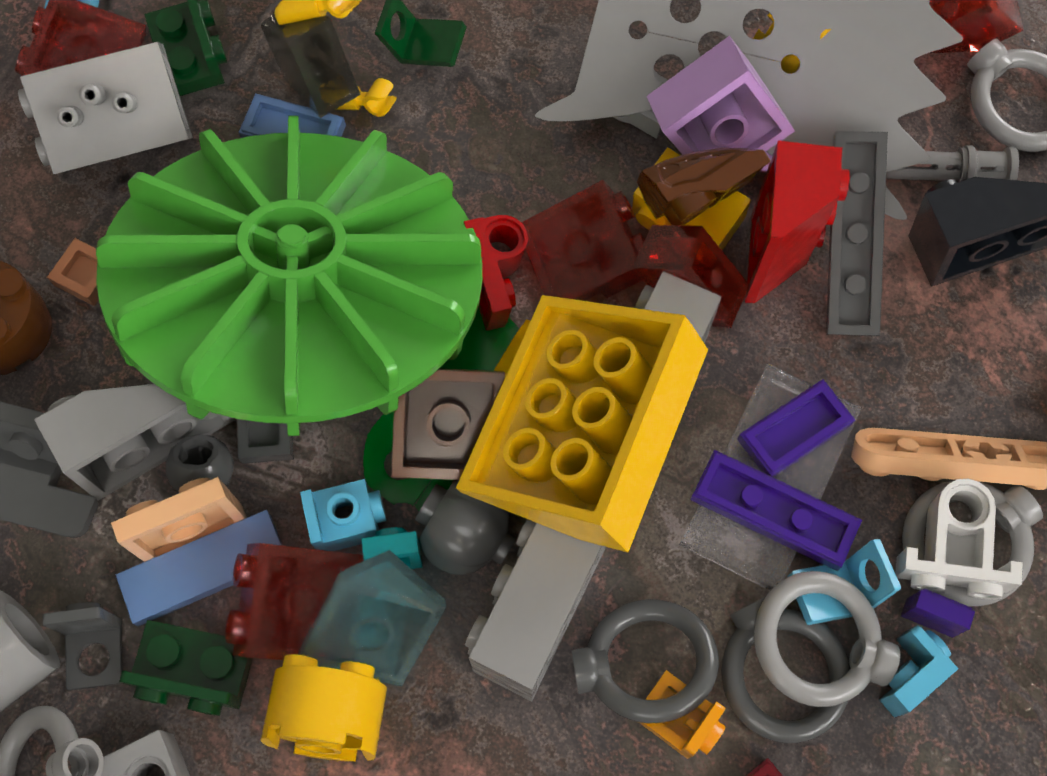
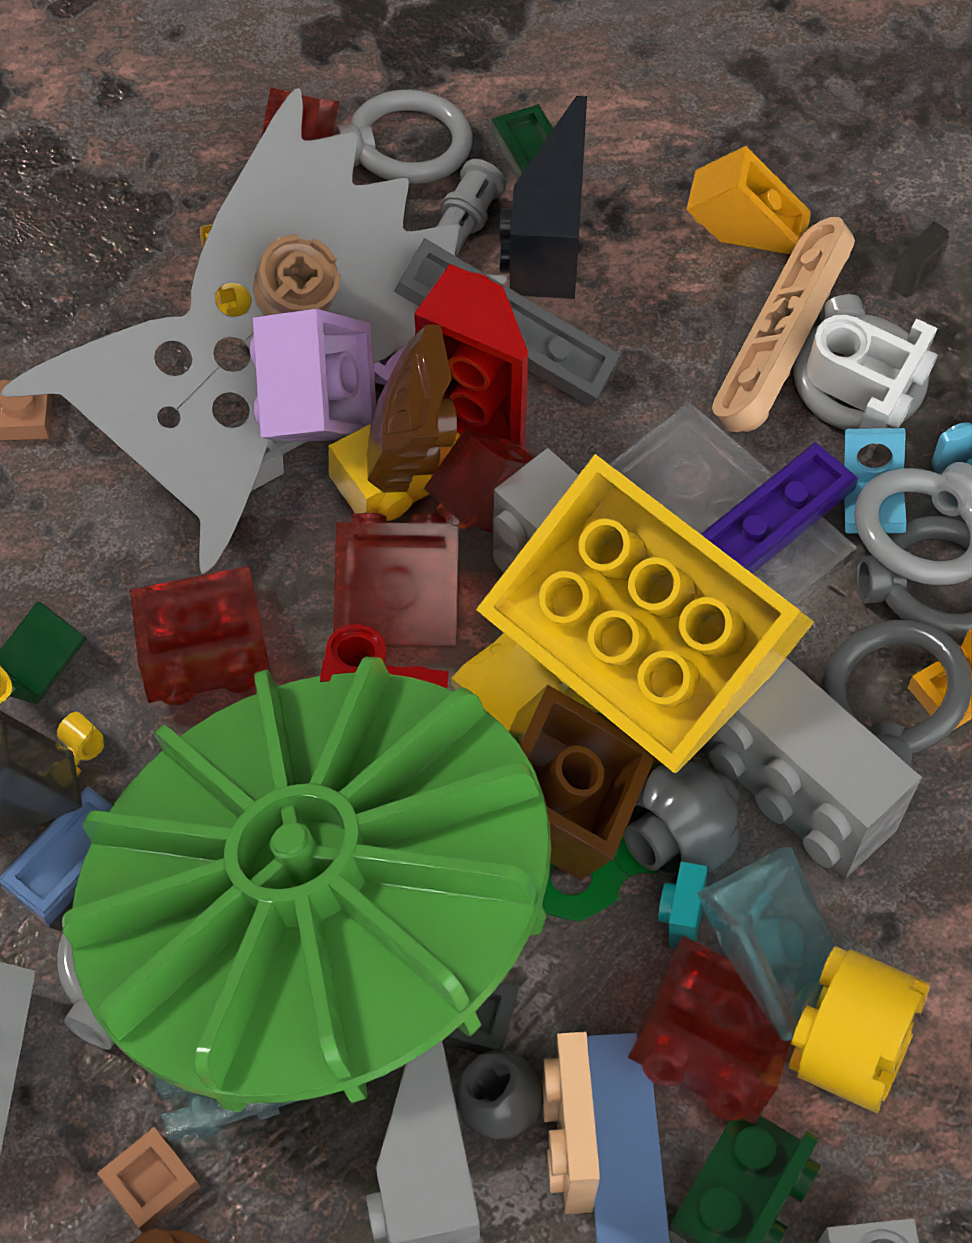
camera: 70 degrees left, 10 degrees down
medium azure brick [300,479,387,555] -> none
dark purple tile [737,379,855,478] -> none
dark purple tile [901,588,975,638] -> none
none -> clear red plate [130,566,271,706]
none -> medium nougat wheel [252,234,341,316]

